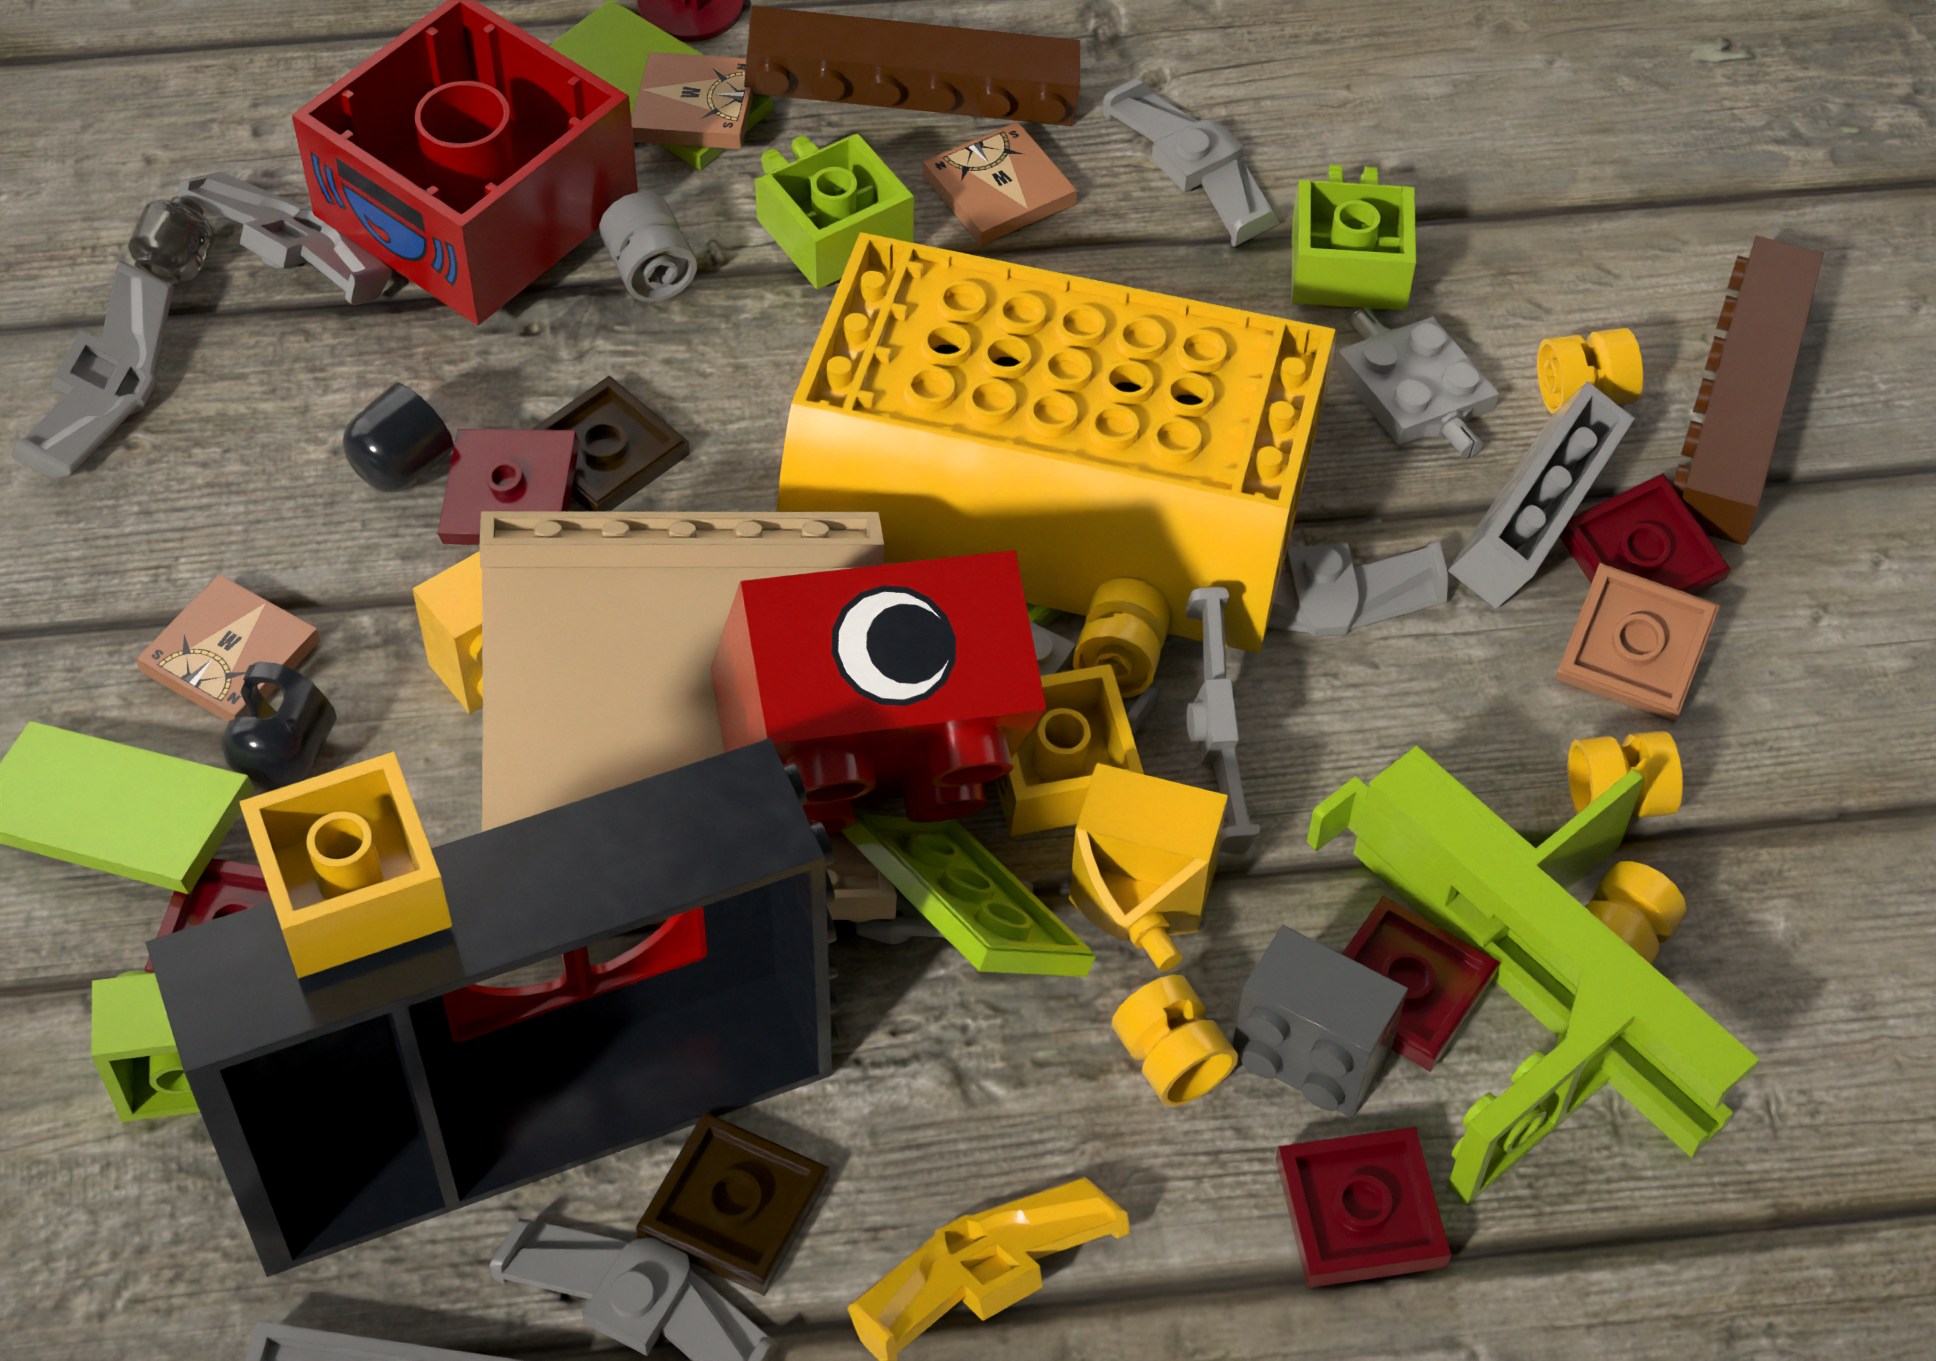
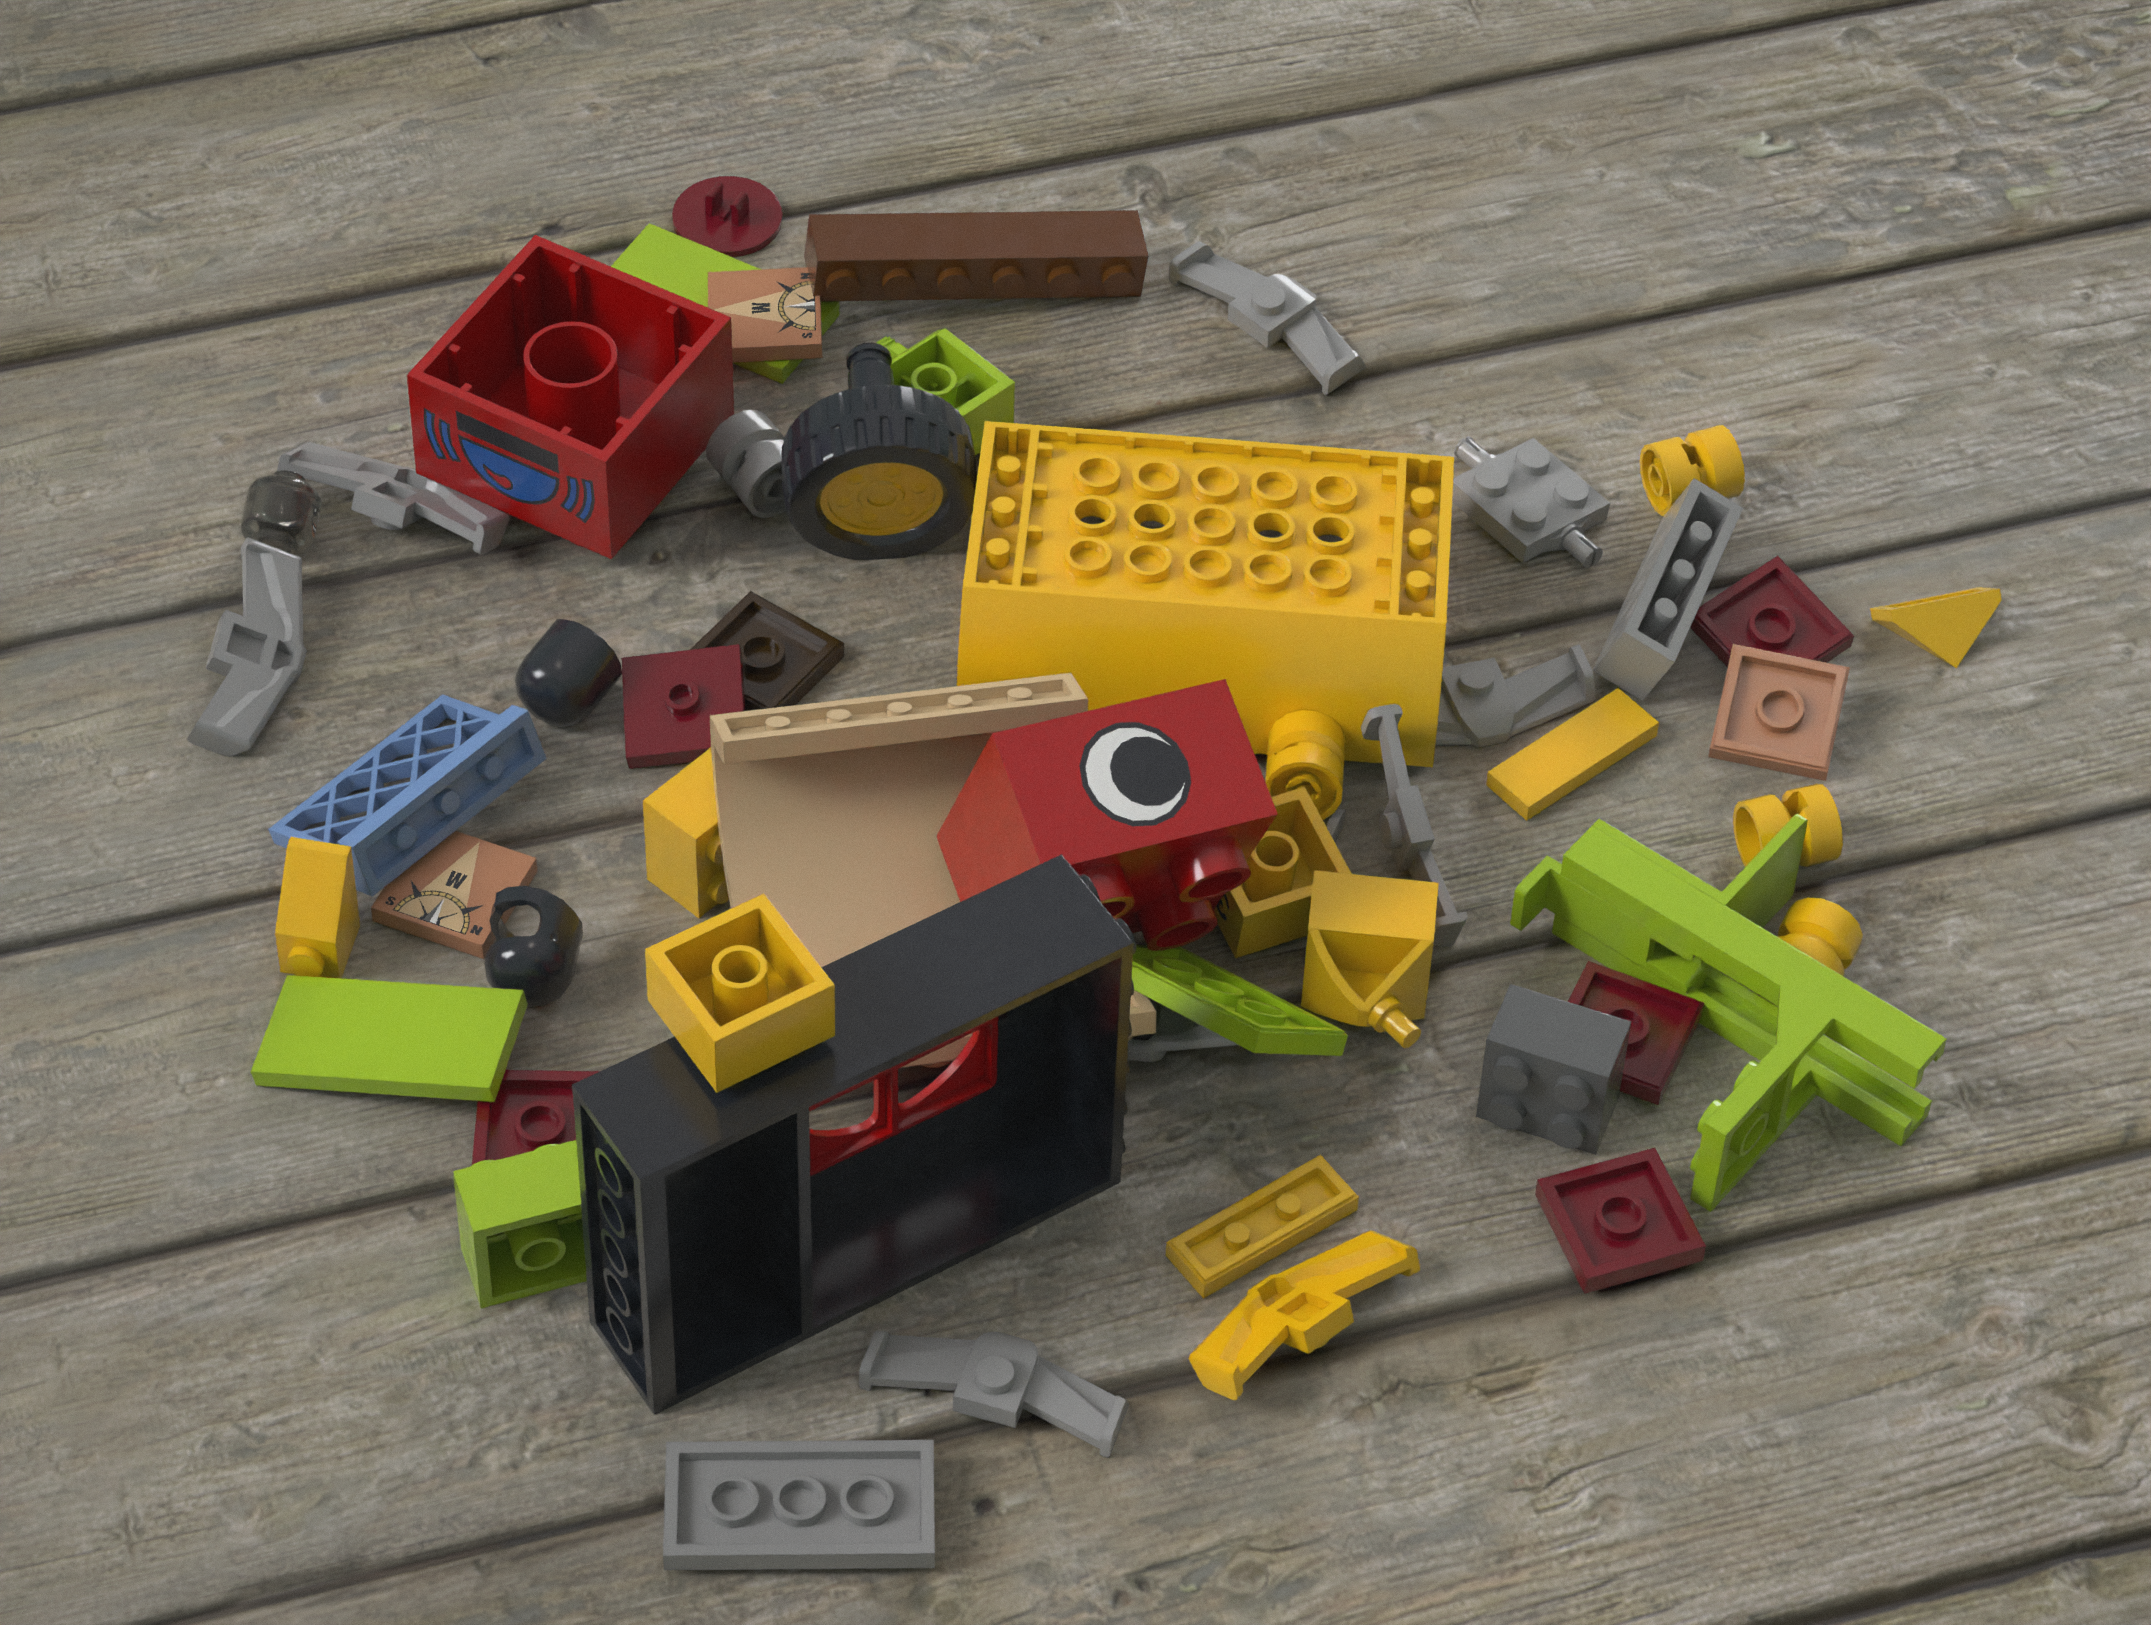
camera: 10 degrees left, 5 degrees down
dark brown tile [636,1111,830,1296] -> none
nougat tile [923,121,1077,246] -> none
yellow wheel [1111,974,1239,1107] -> none
lime hinge [1291,164,1416,311] -> none
reddish brown brick [1672,235,1824,545] -> none
none -> medium blue fence [268,694,547,897]
none -> yellow slope [275,837,360,978]
none -> black wheel [781,342,977,560]
none -> yellow tile [1165,1154,1359,1299]
none -> yellow tile [1486,688,1659,821]
none -> yellow slope [1870,587,2002,668]

